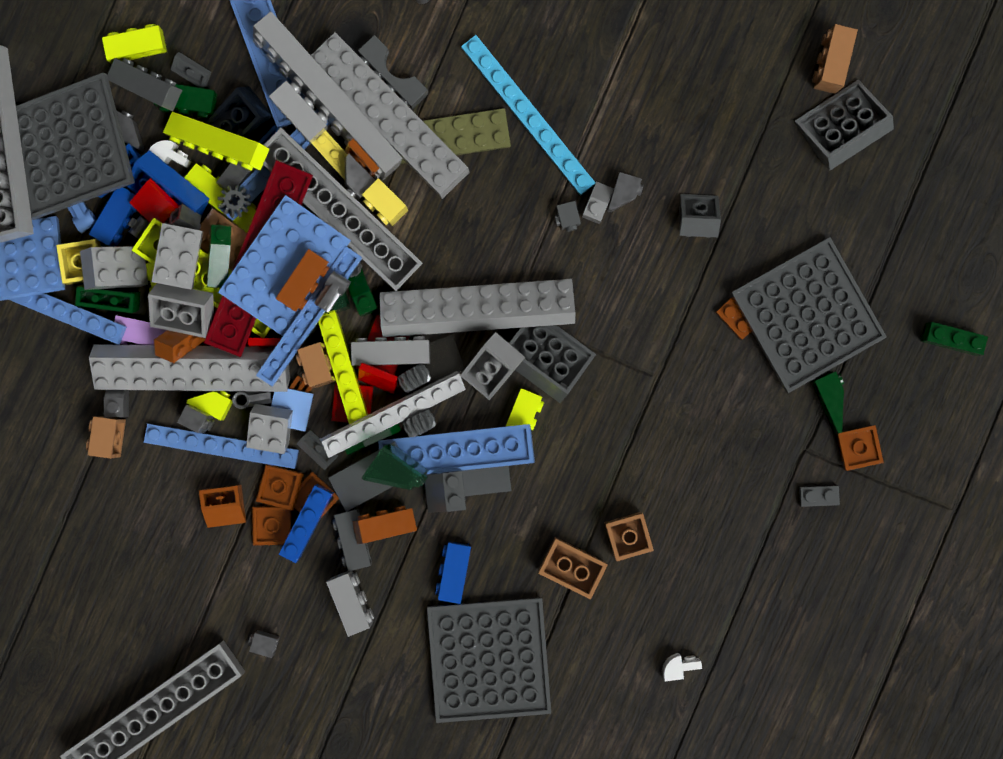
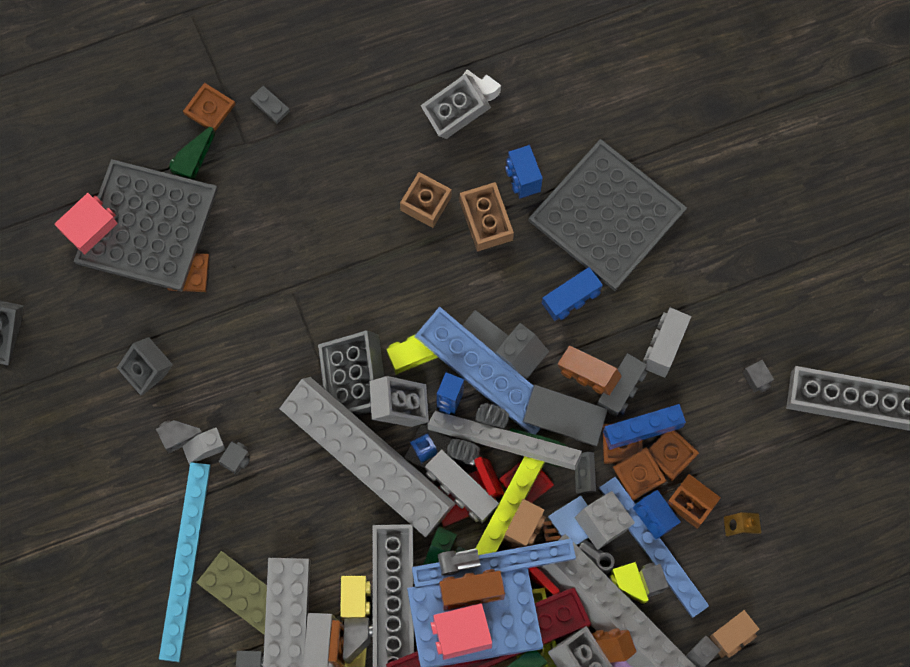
camera: 135 degrees left, 15 degrees down
clear green slope [362,443,429,490] -> none
dark green brick [921,322,988,356] -> none
none -> coral brick [55,193,118,255]
none -> blue slope [410,433,438,463]
none -> light grey brick [421,74,491,139]
none -> coral brick [430,603,492,660]
none -> blue brick [437,373,464,415]
none -> blue brick [505,145,543,199]
none -> blue brick [633,490,681,539]
none -> pearl gold bracket [724,512,761,536]

